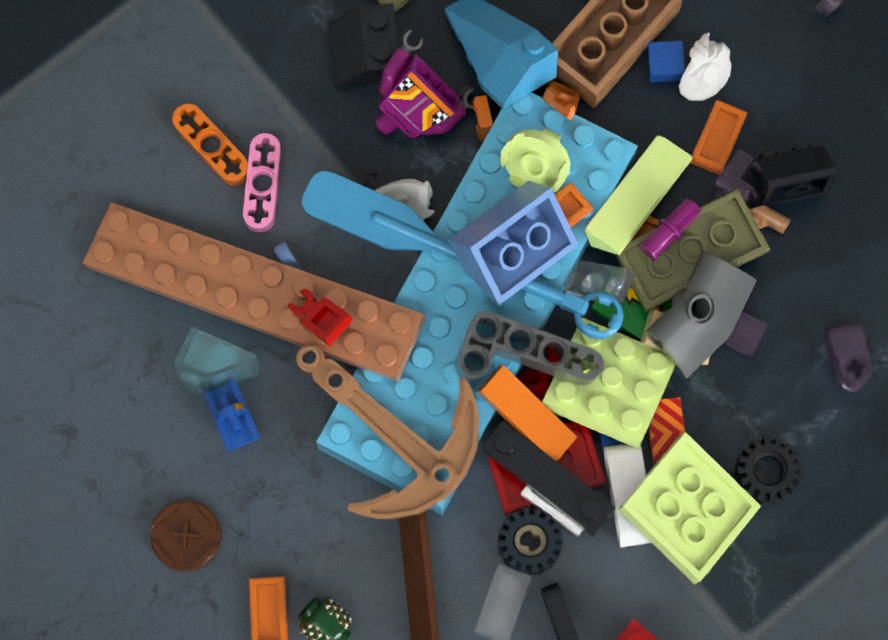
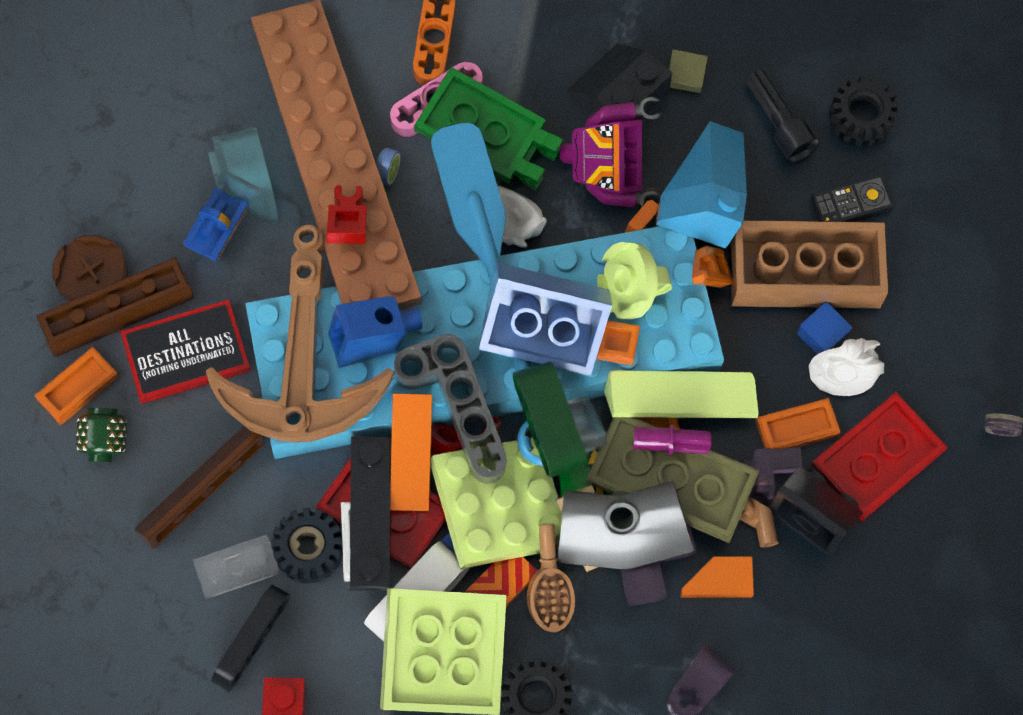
camera: 45 degrees right, 5 degrees down
none -> reddish brown slope [36,257,194,357]
none -> black tile [120,299,251,404]
none -> blue torso [328,296,422,368]
none -> green tile [414,67,563,191]
none -> dark green beam [513,361,588,478]
none -> medium nougat piece [527,523,575,632]
none -> orange tile [680,557,754,598]
none -> red tile [811,392,948,522]

